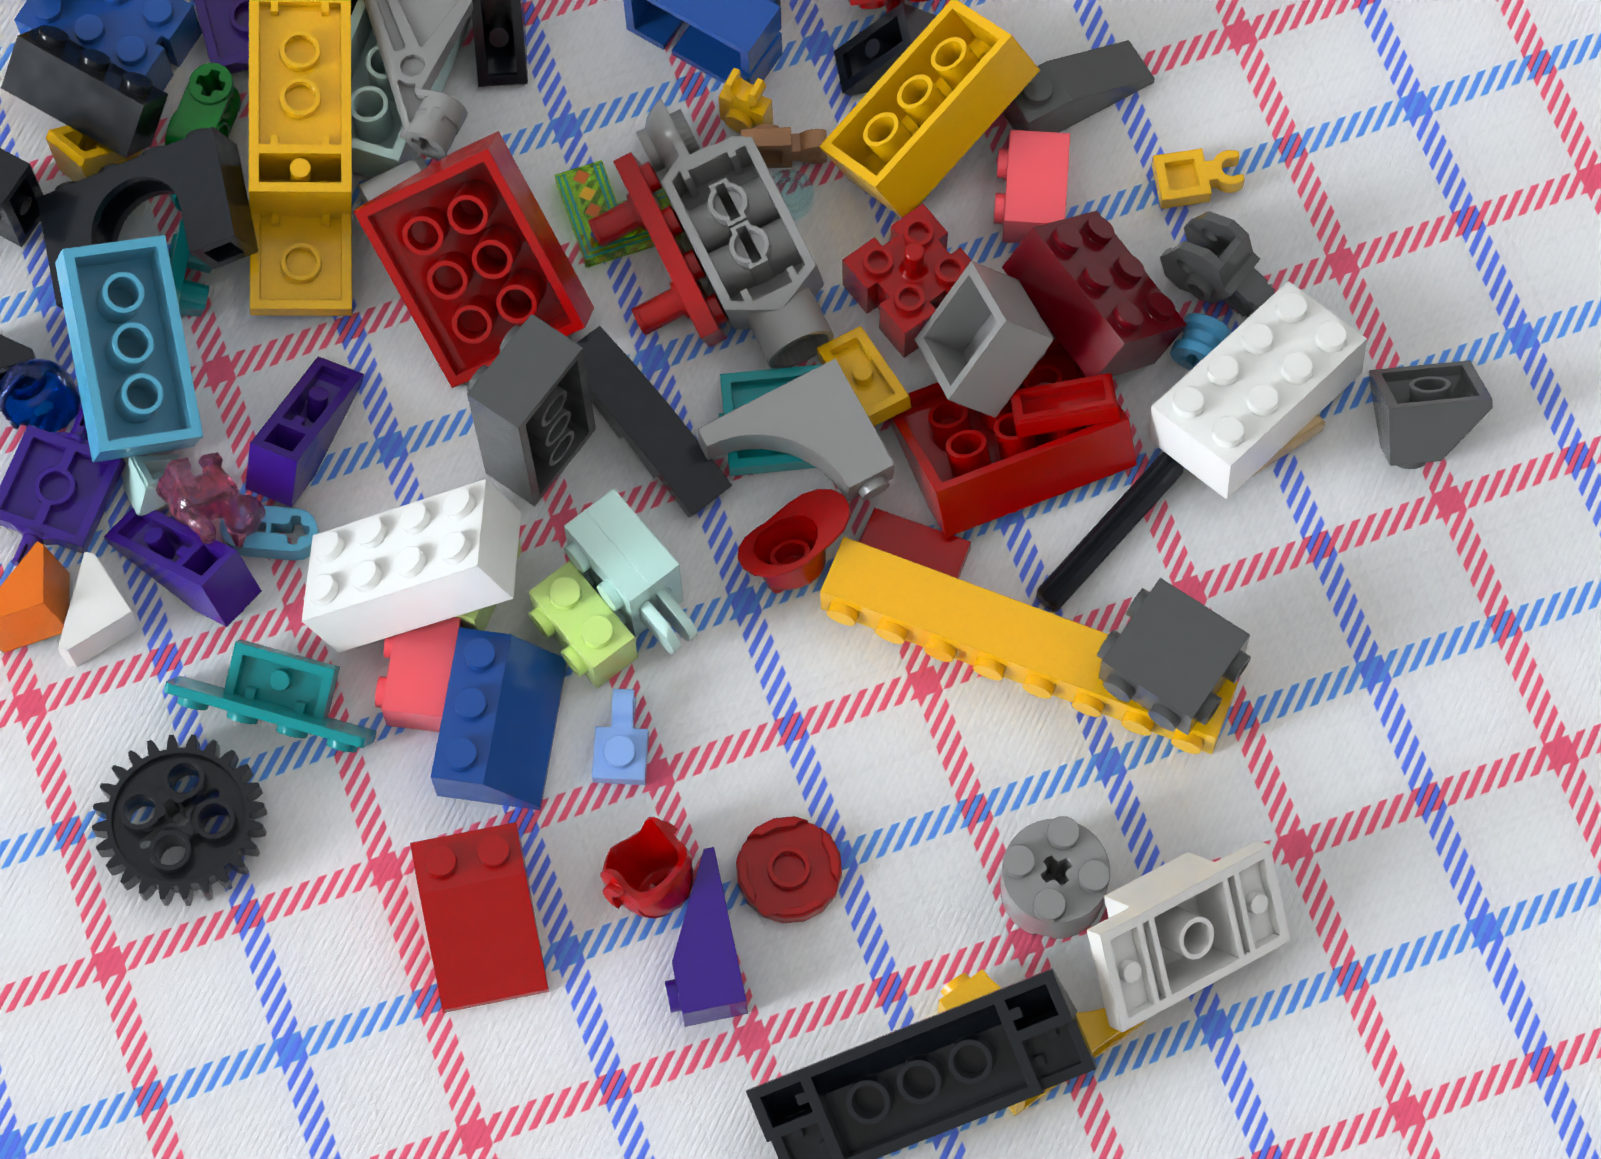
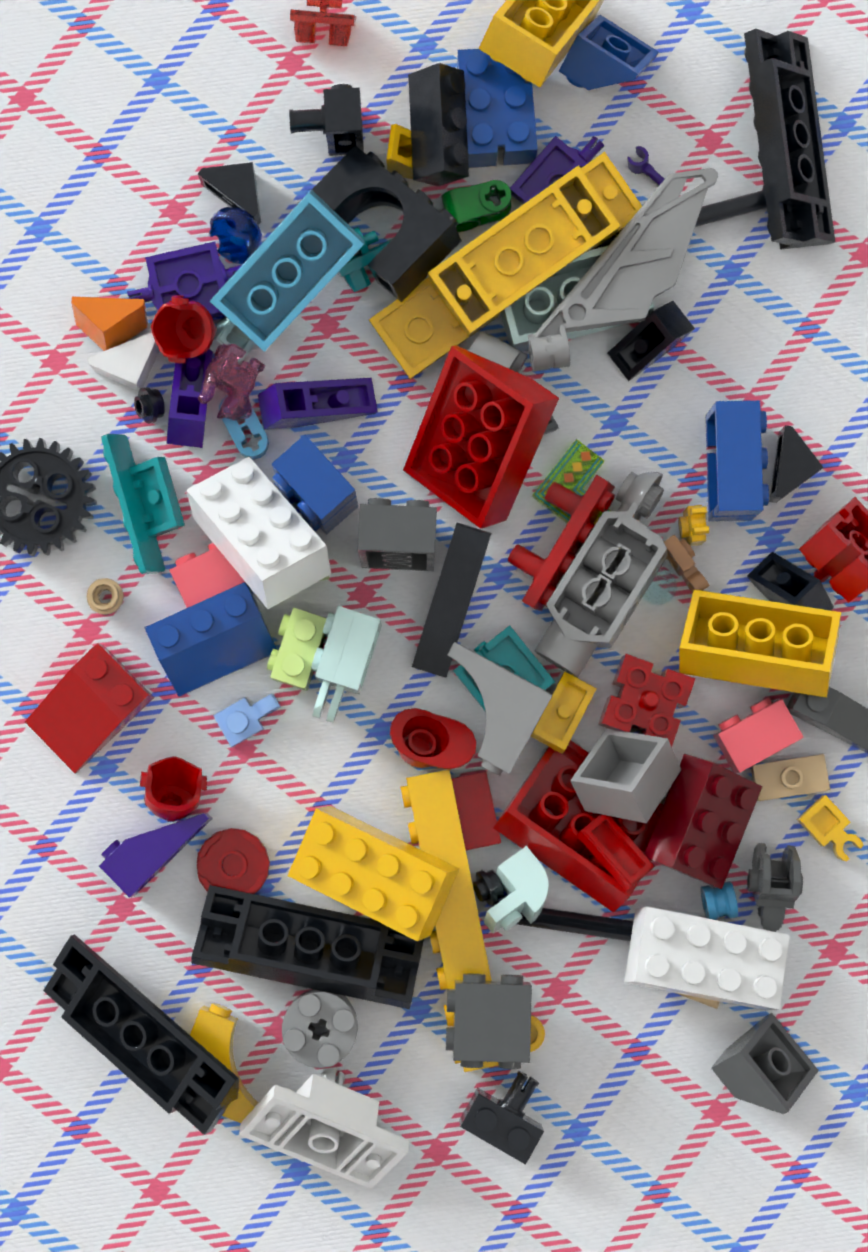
camera: 50 degrees right, 15 degrees up
none -> tan plate [87,578,124,615]
none -> black plate [134,387,165,424]
none -> red cap [151,295,217,363]
none -> black slope [191,885,424,1009]
none -> blue piece [271,434,359,535]
none -> yellow brick [287,806,459,942]
none -> black brick [459,1071,544,1165]
none -> black plate [473,870,504,906]
none -> light aqua brick [484,846,549,933]
none -> tan plate [751,754,830,801]

